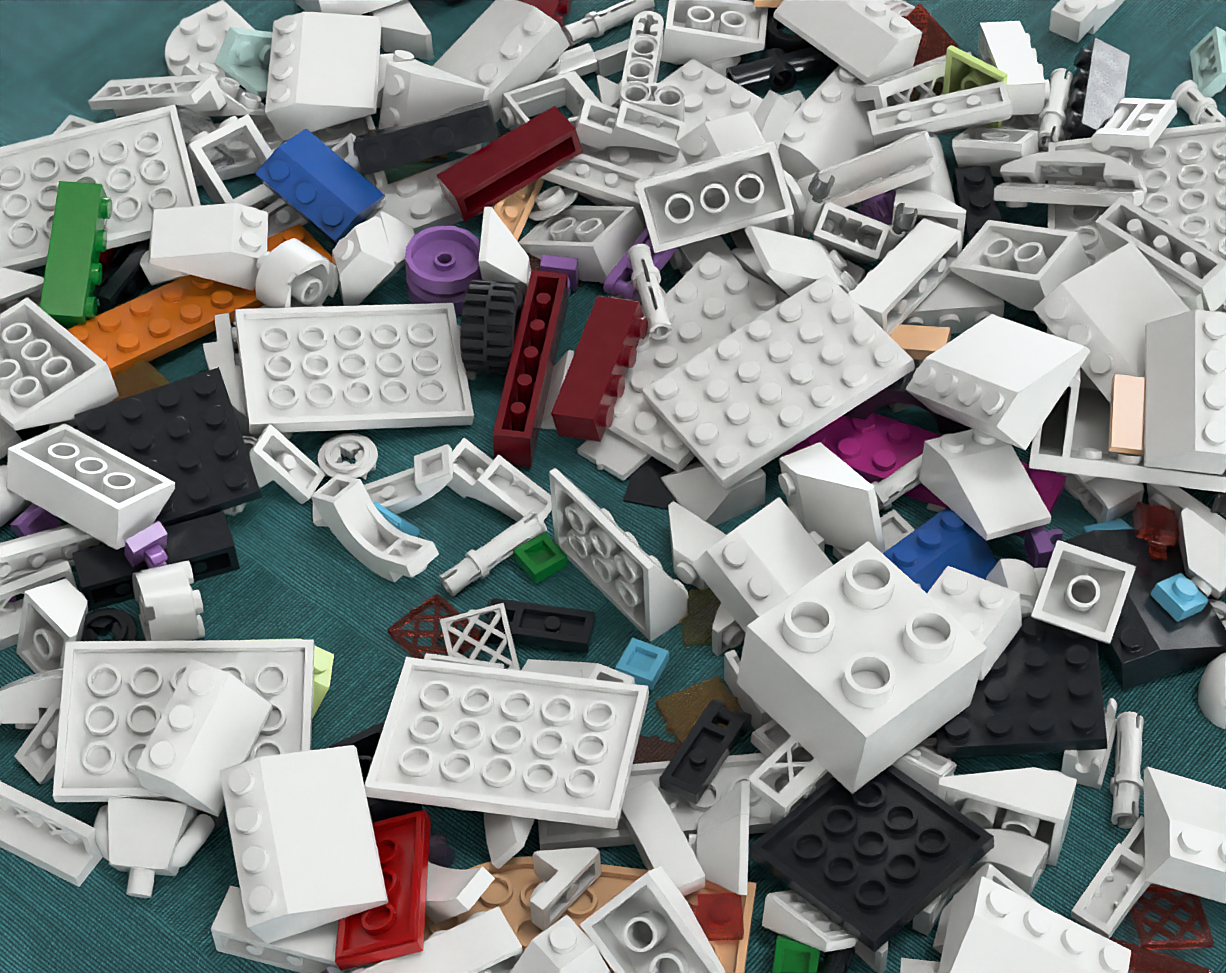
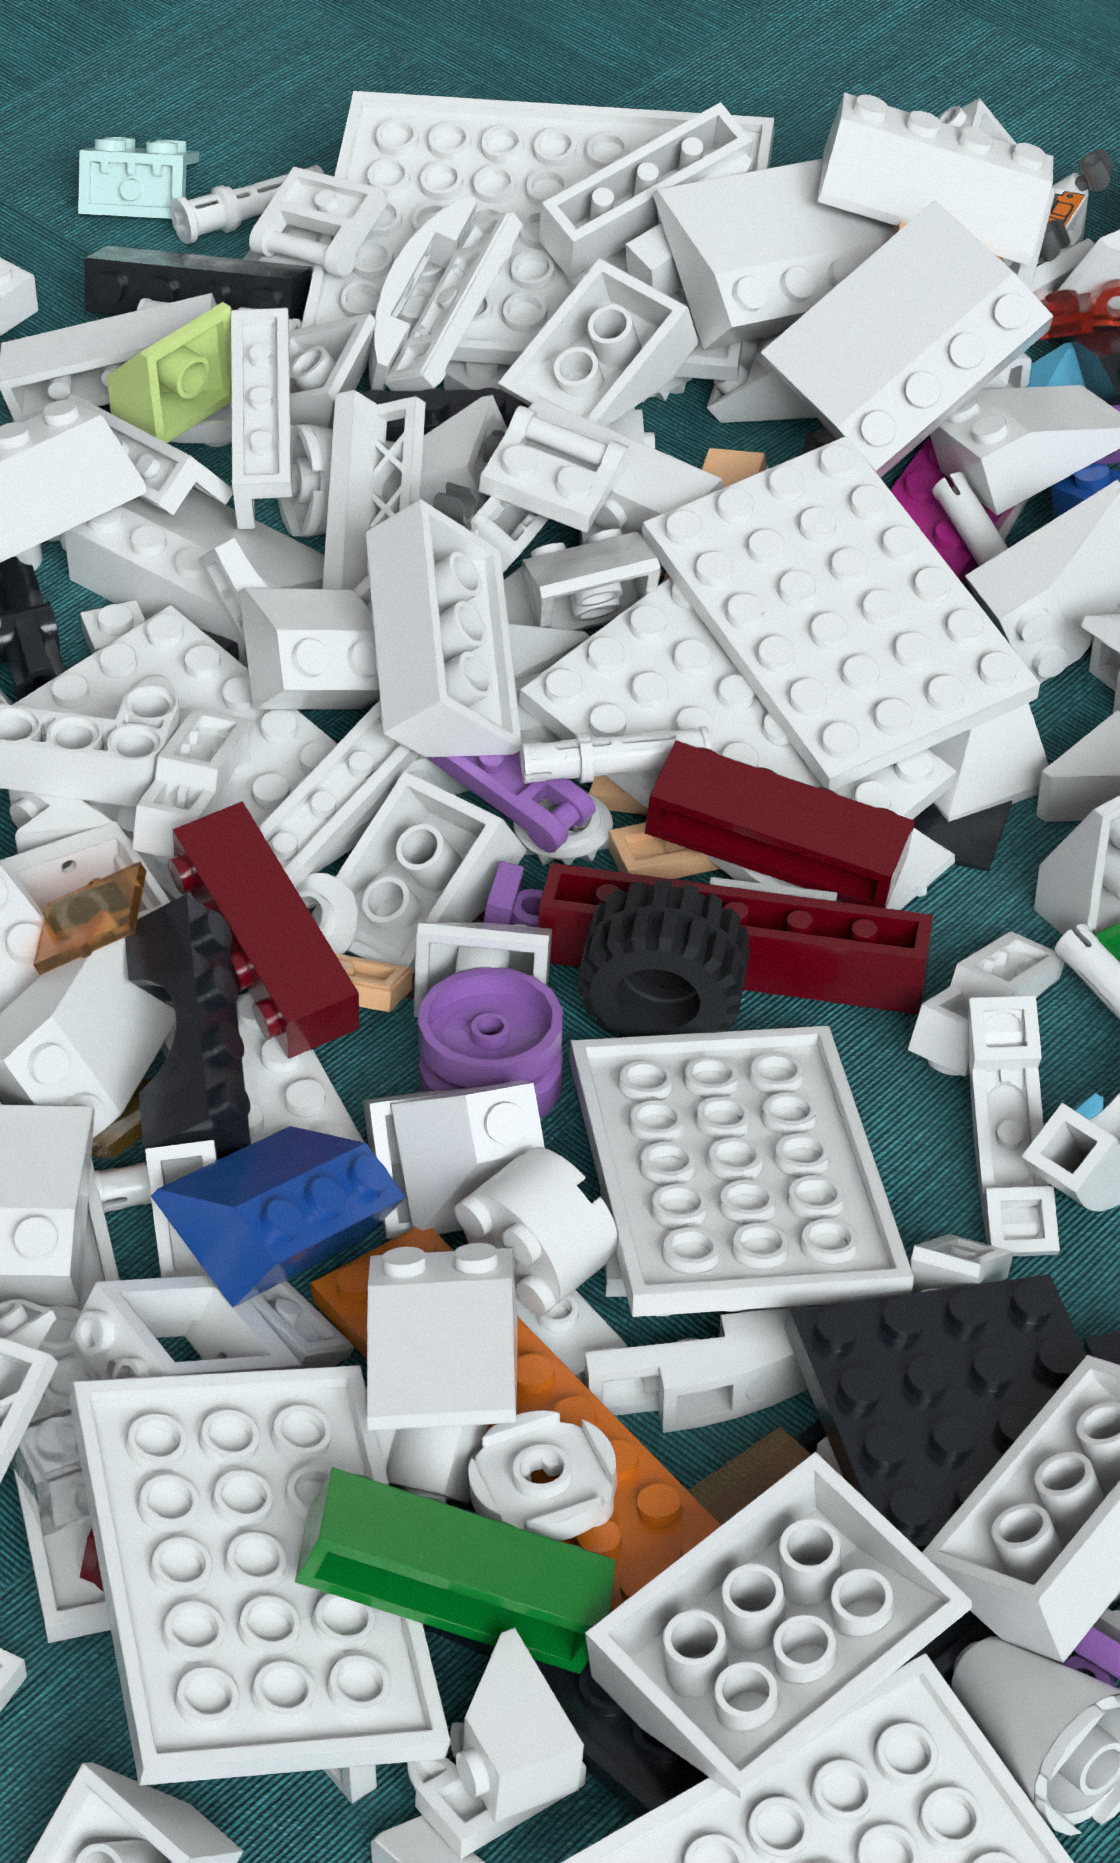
camera: 90 degrees left, 5 degrees down
white gear [318,433,378,480] -> none
none -> clear orange piece [33,861,147,975]
none -> white plate [468,1410,617,1541]
none -> white plate [478,405,629,533]

